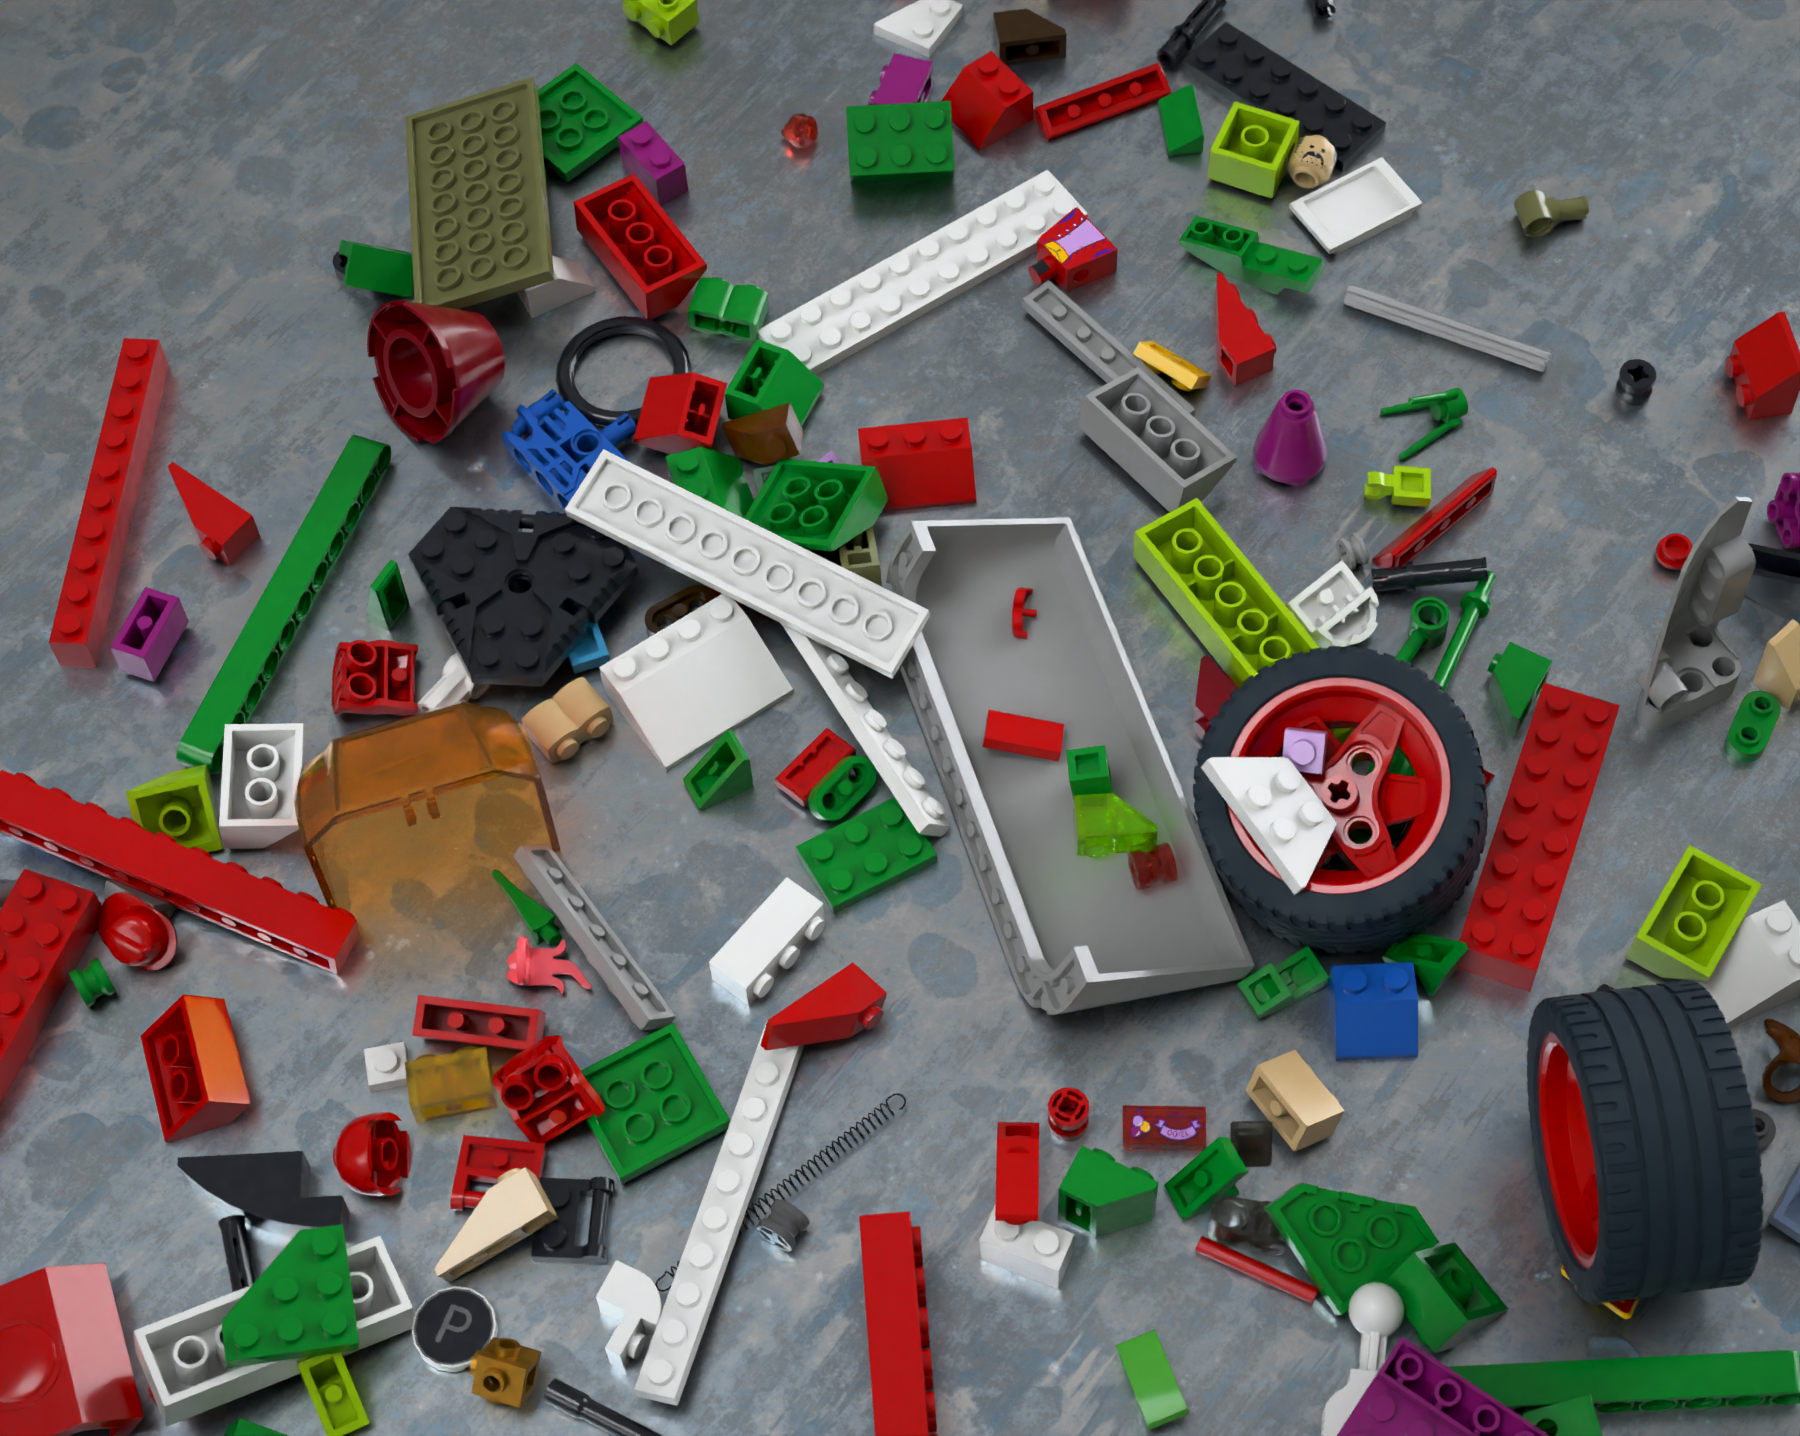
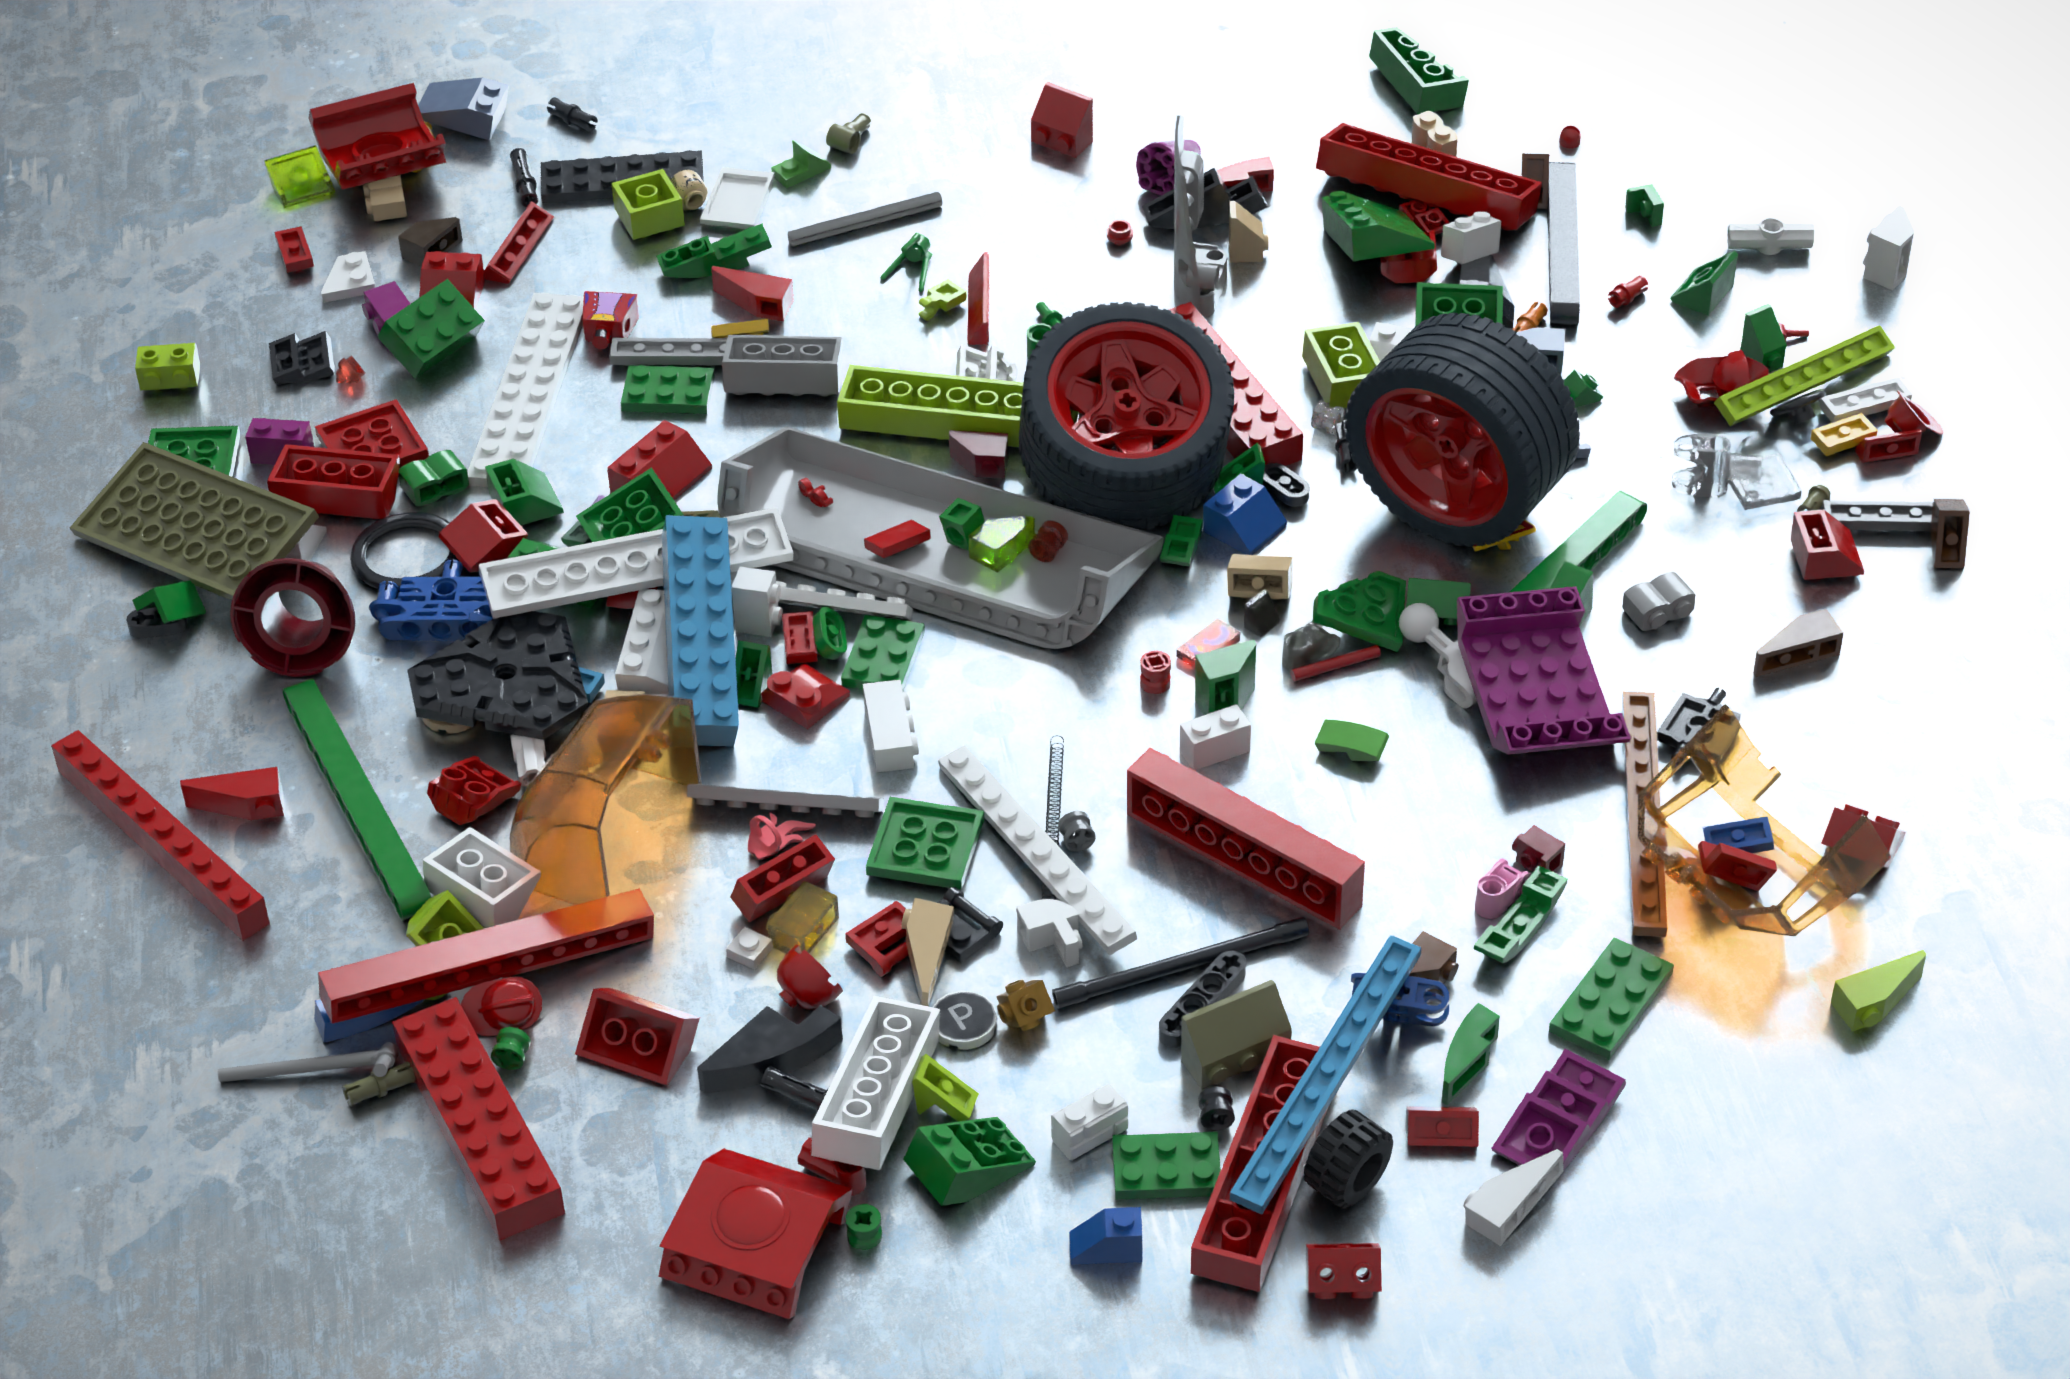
camera: 50 degrees left, 15 degrees down
magenta brick [110,587,189,682] -> none
green plate [221,1224,359,1369] -> none
green slope [366,560,410,631] -> none
red slope [491,1035,605,1144] -> none
green piece [492,869,562,947] -> none
dark brown plate [645,585,715,637] -> none
reddish brown slope [722,402,804,465] -> none
red slope [760,963,887,1051] -> none
red slope [995,1122,1039,1225] -> none
green slope [1158,84,1204,156] -> none
green slope [1164,1137,1248,1220] -> none
white wing [1201,757,1337,895] -> none
magenta cone [1253,390,1327,487] -> none
lavender plate [1282,727,1328,774] -> none
light grey bush [1336,533,1369,571] -> none
black pin [1371,557,1488,593] -> none
black wheel [1615,359,1657,406] -> none
green plate [1725,691,1781,762] -> none
none -> black slope [269,331,335,383]
none -> red plate [315,399,429,468]
none -> green plate [620,365,715,414]
none -> dark azure brick [662,515,739,747]
none -> white brick [731,567,783,637]
none -> red slope [761,663,850,730]
none -> bright green slope [771,140,831,188]
none -> black plate [1262,463,1310,507]
none -> clear wheel [1311,400,1345,435]

